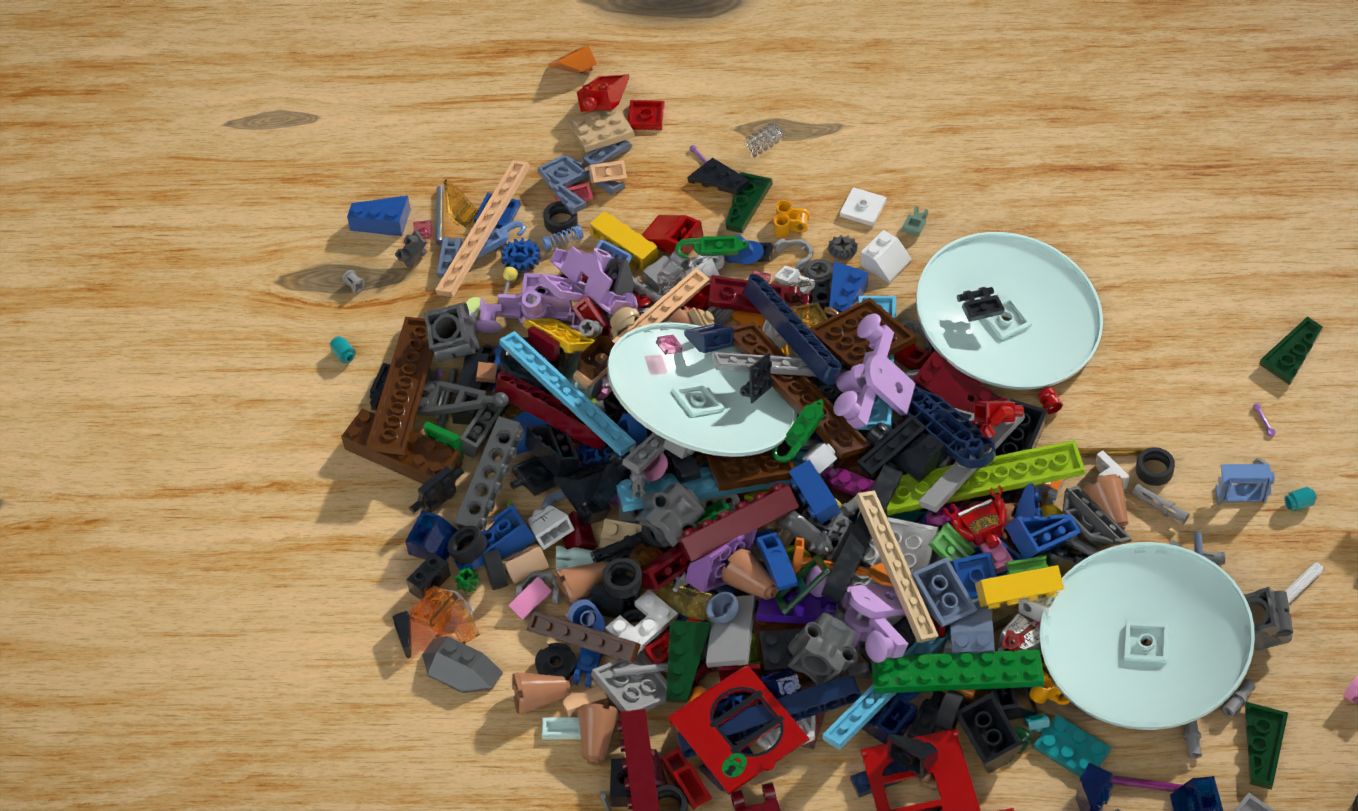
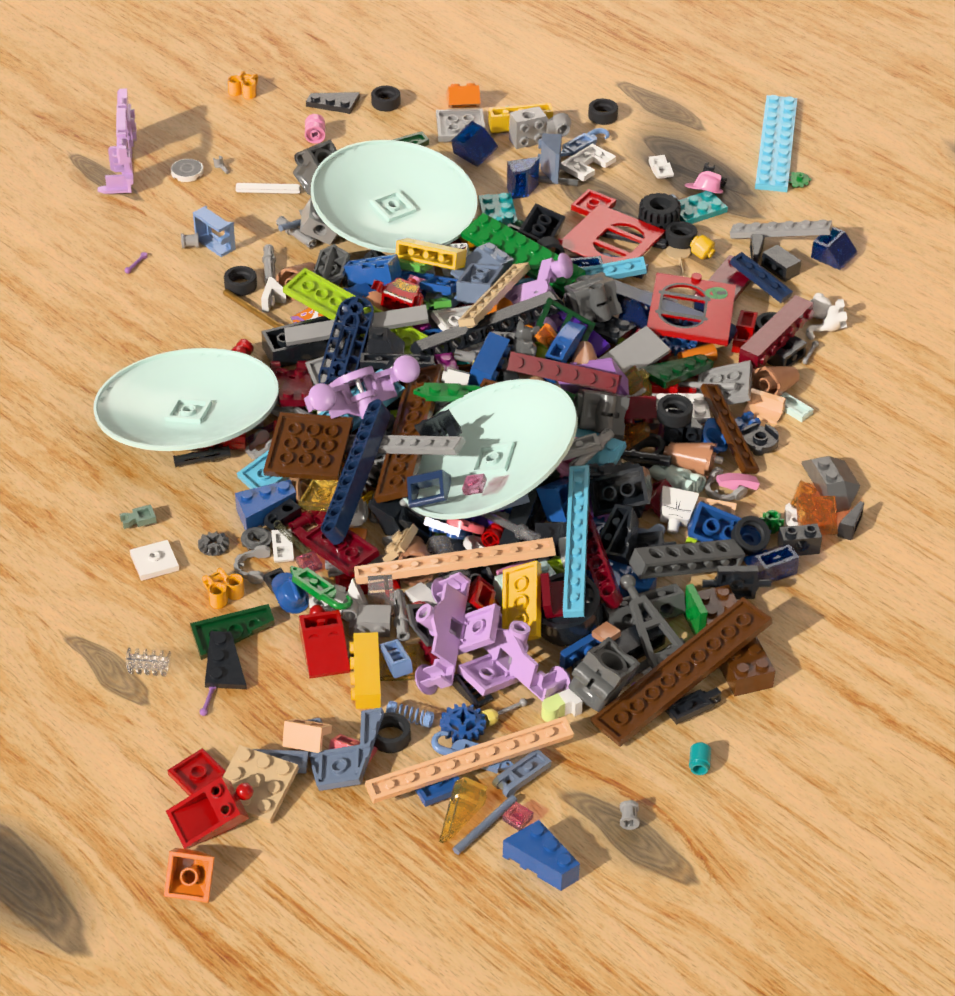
camera: 140 degrees left, 10 degrees down
dark grey hips [395,230,427,268] -> none
black tyre [482,550,508,590] -> none
nougat cone [512,672,570,714] -> none
reddish brown piece [577,336,615,380] -> none
light grey bush [579,319,602,338] -> none
tan hat [610,307,640,340] -> none
sand blue piece [706,592,739,624] -> none
white slope [860,230,912,284] -> none
black slope [887,734,938,779] -> none
black plate [957,287,1005,322] -> none
red torso [969,401,1024,438] -> none
red plate [1001,630,1025,651] -> none
magenta bar [1103,774,1192,794] -> none
dark green wing [1259,316,1323,385] -> none
teal brick [1284,486,1317,511] -> none

